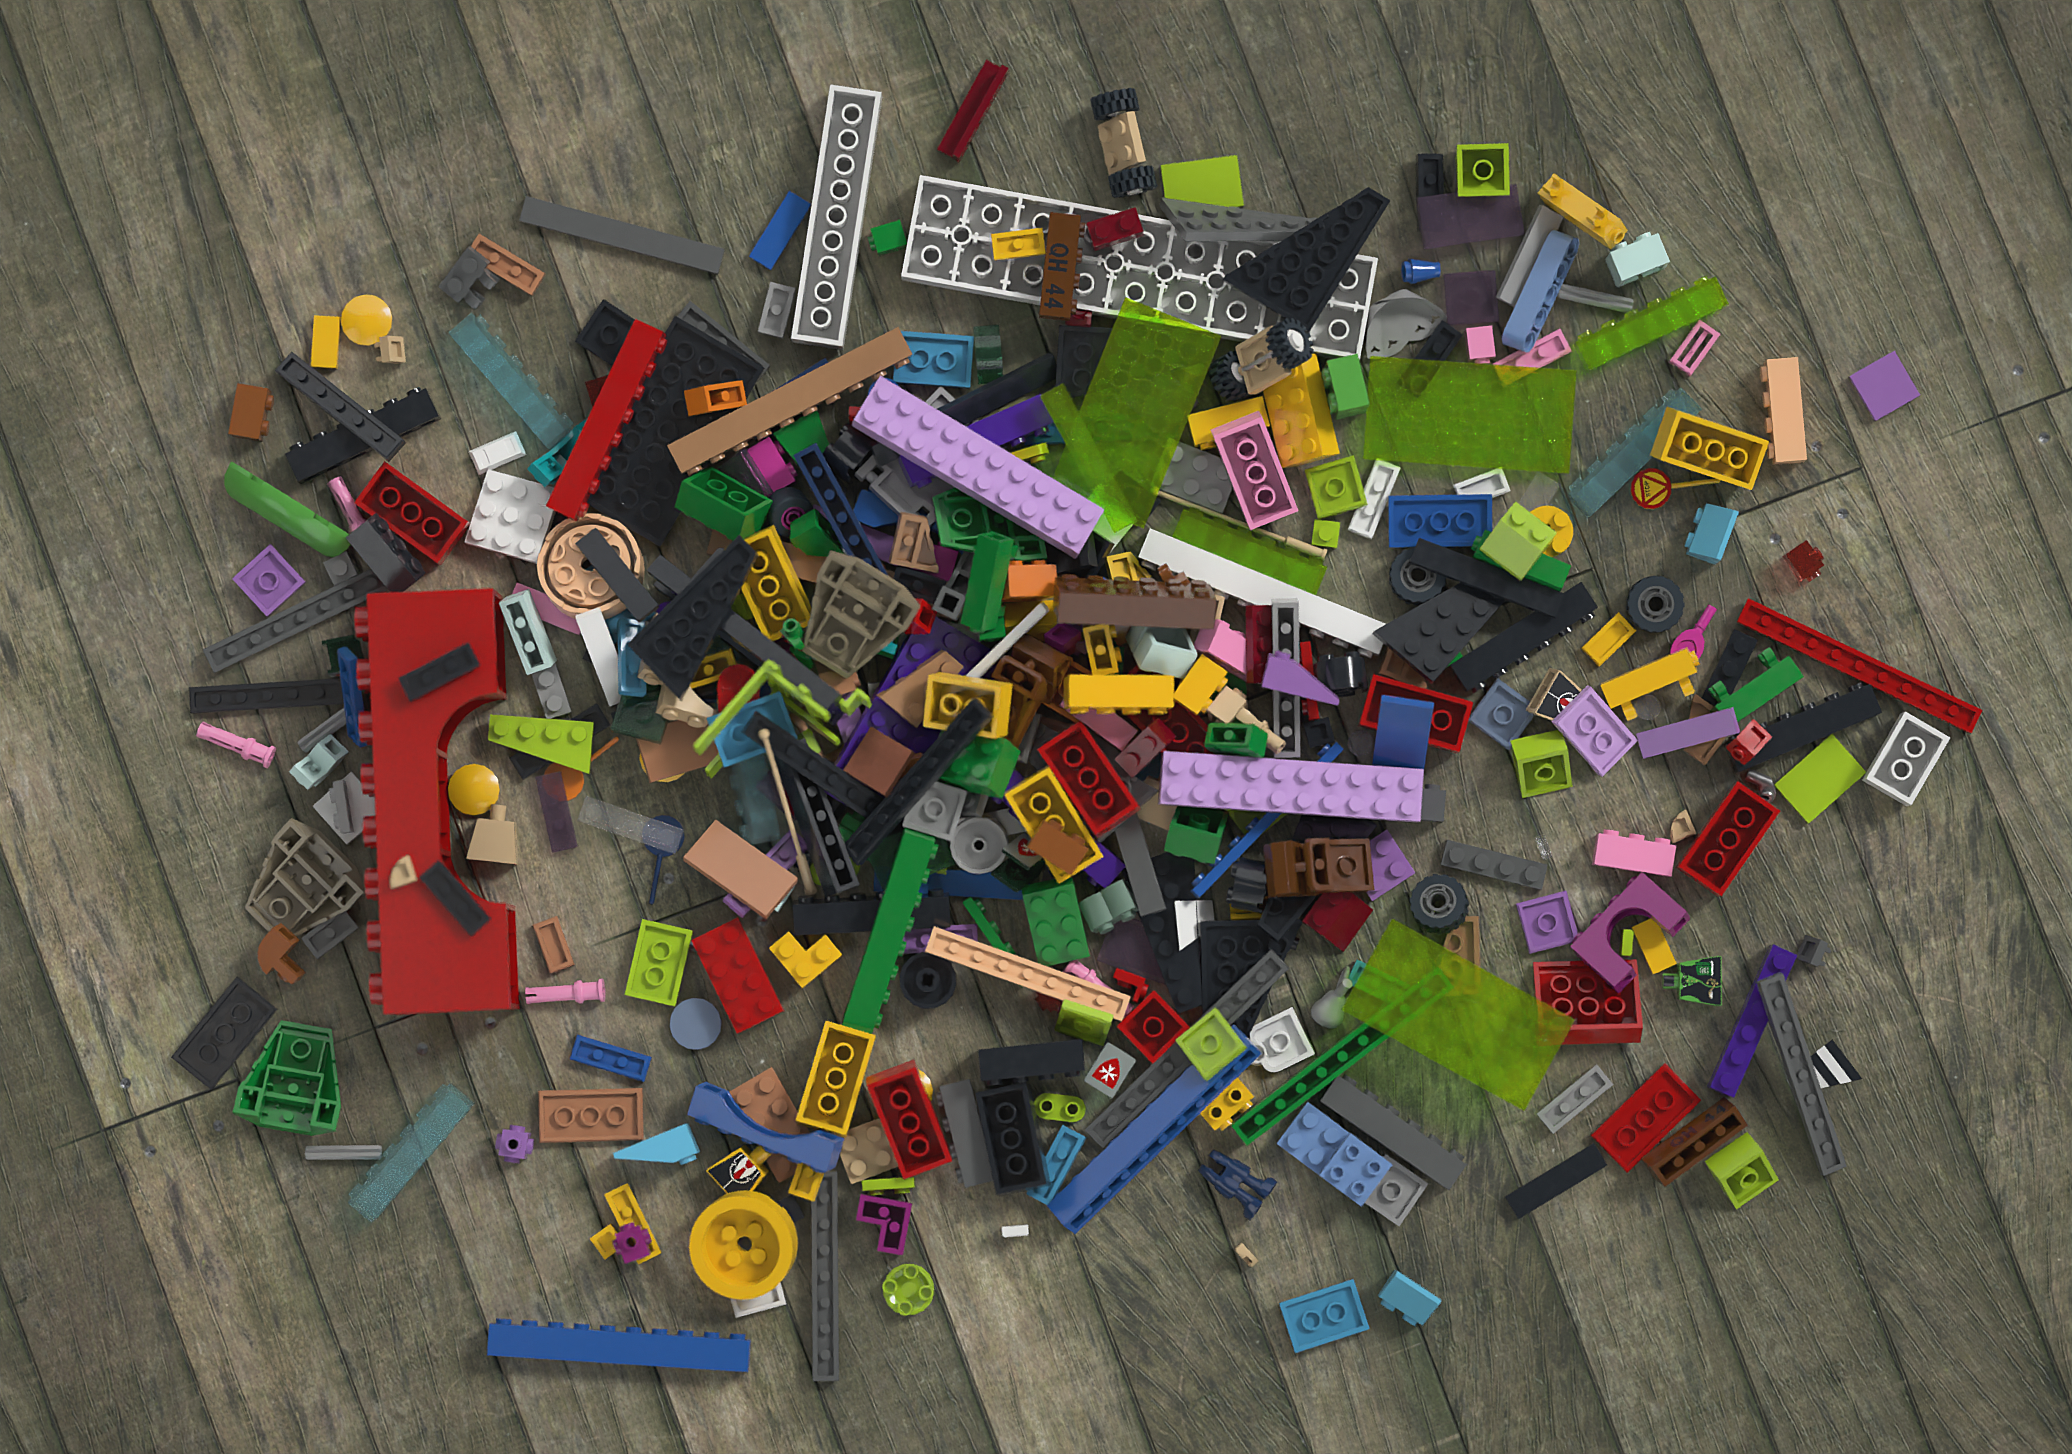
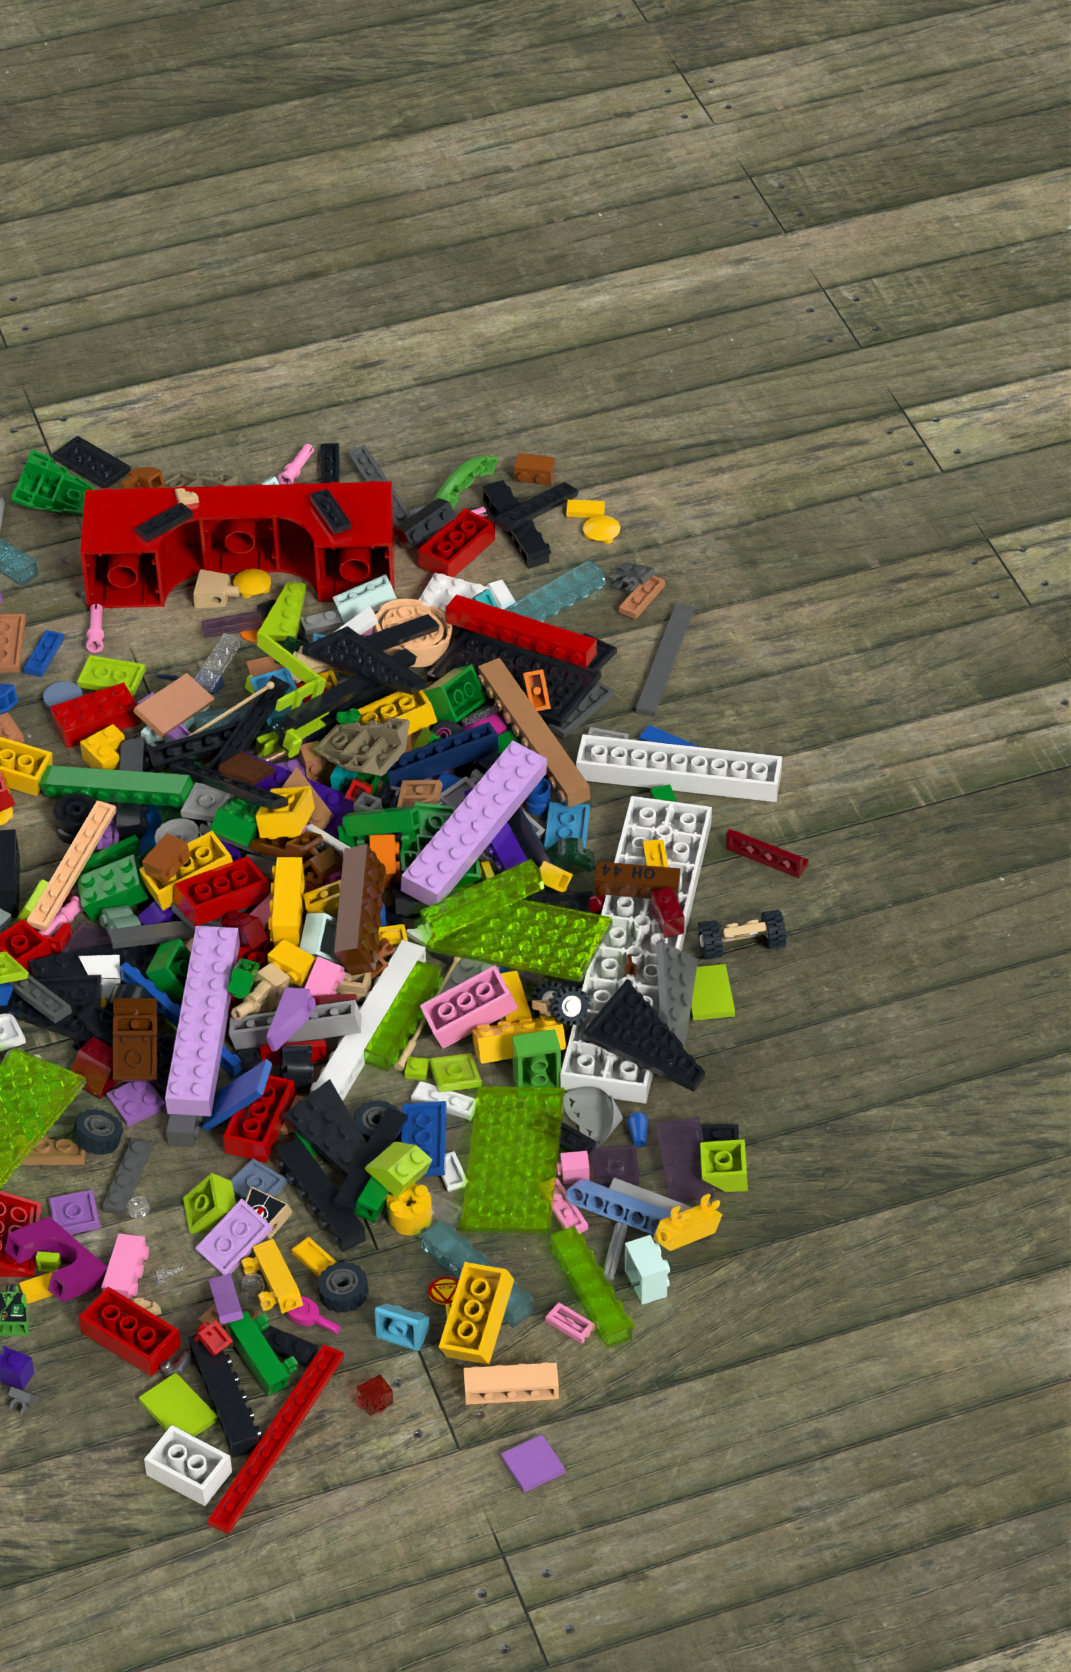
camera: 90 degrees right, 40 degrees down
medium lavender plate [232,544,306,617] -> none
tan tile [374,336,406,364] -> none
nougat tile [533,916,575,974] -> none
none -> clear hand [155,1265,184,1287]
none -> yellow brick [535,861,573,892]
none -> reddish brown hand [624,954,637,977]

